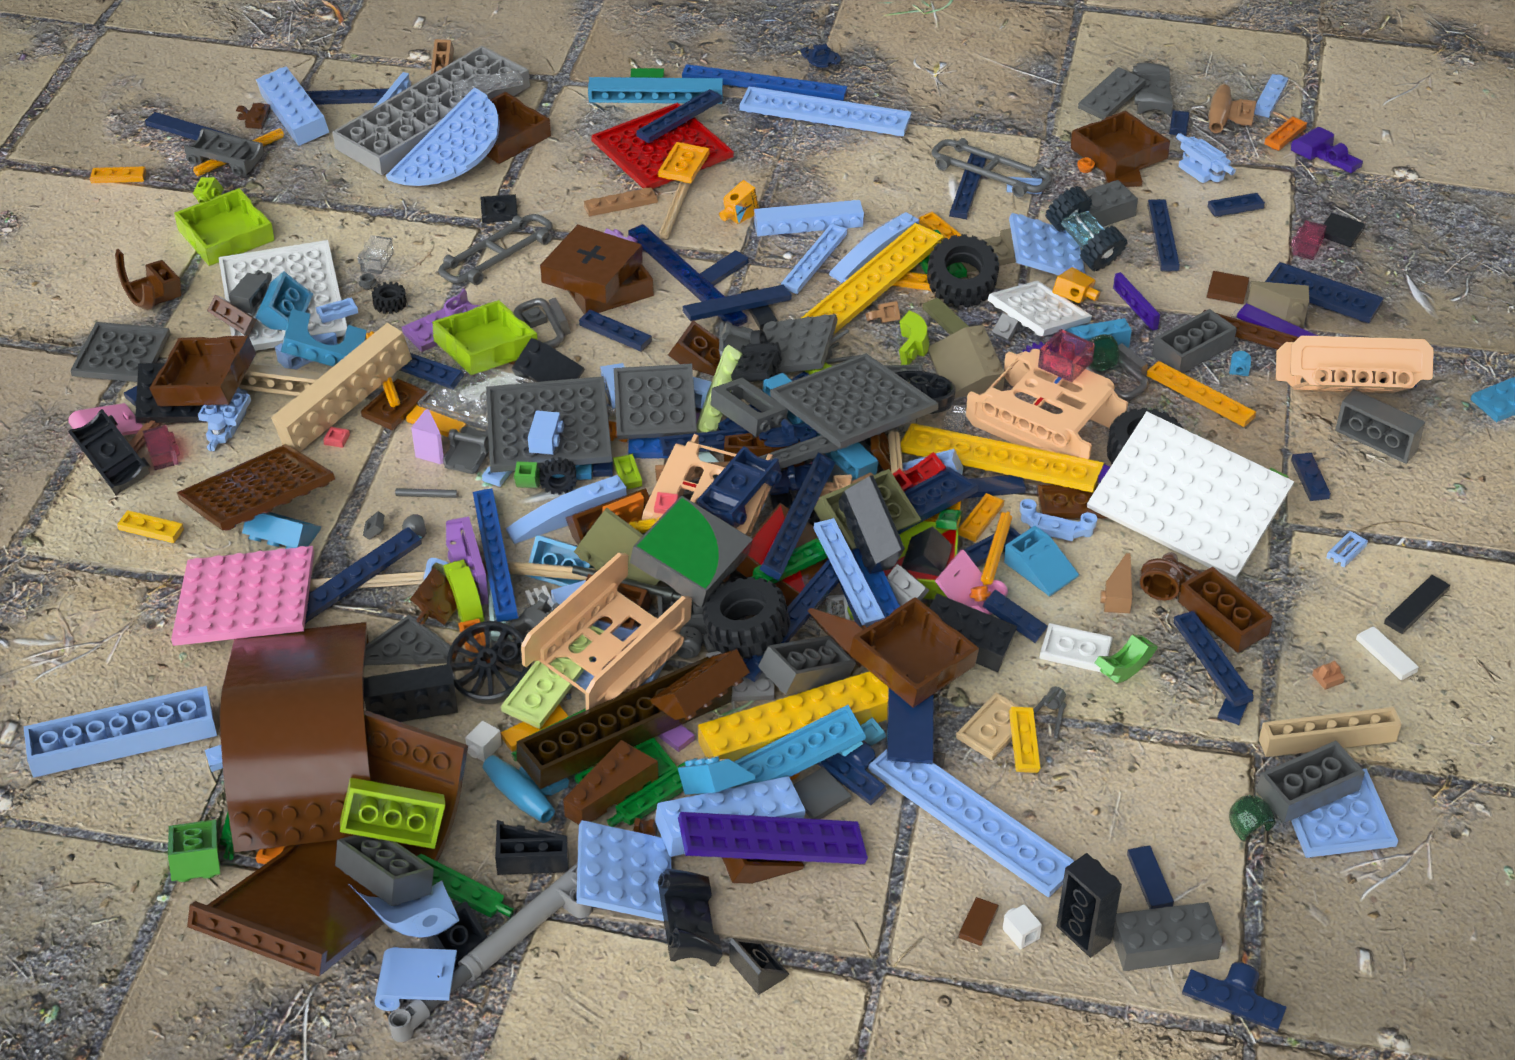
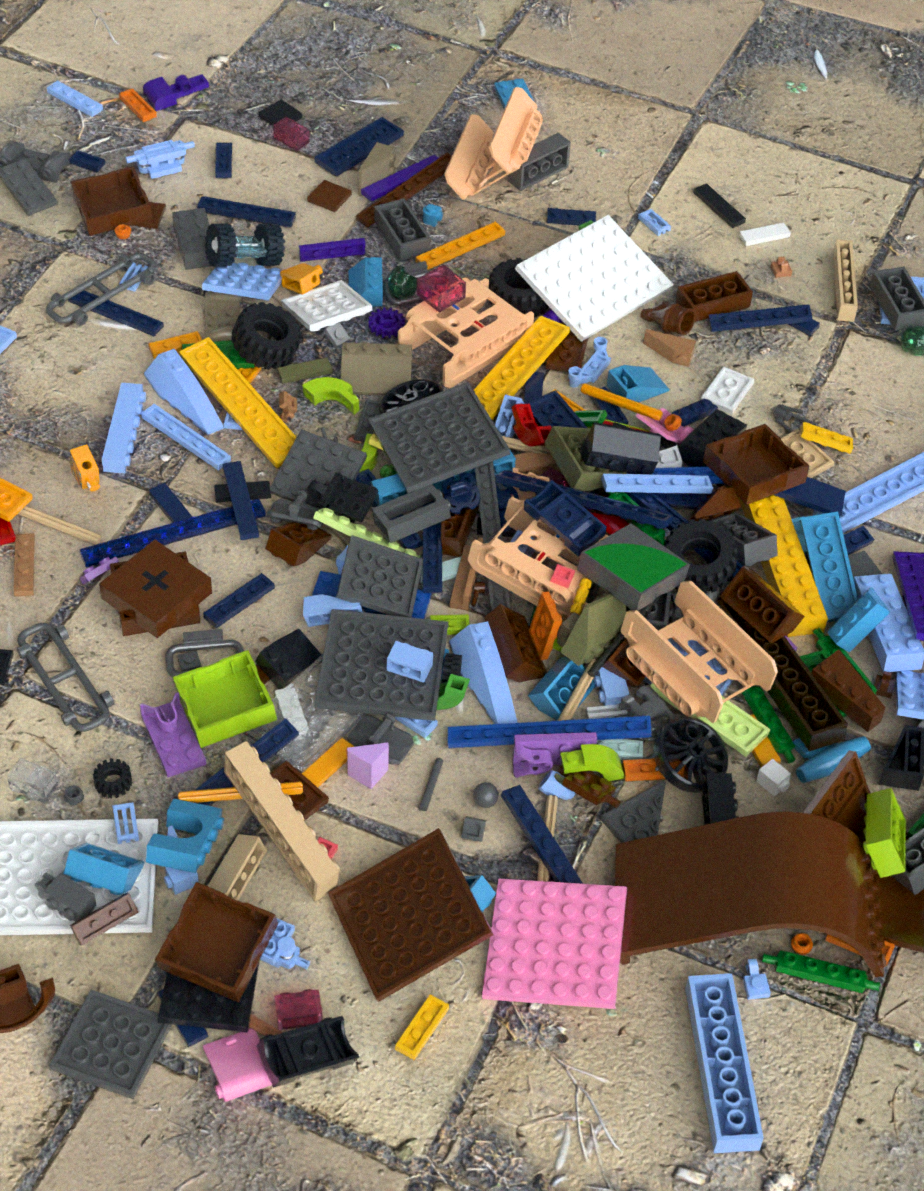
camera: 80 degrees left, 5 degrees up
bright green slope [168,819,220,882] -> none
bright green arch [1094,635,1158,683] -> none
medium nougat plate [1208,84,1256,133] -> none

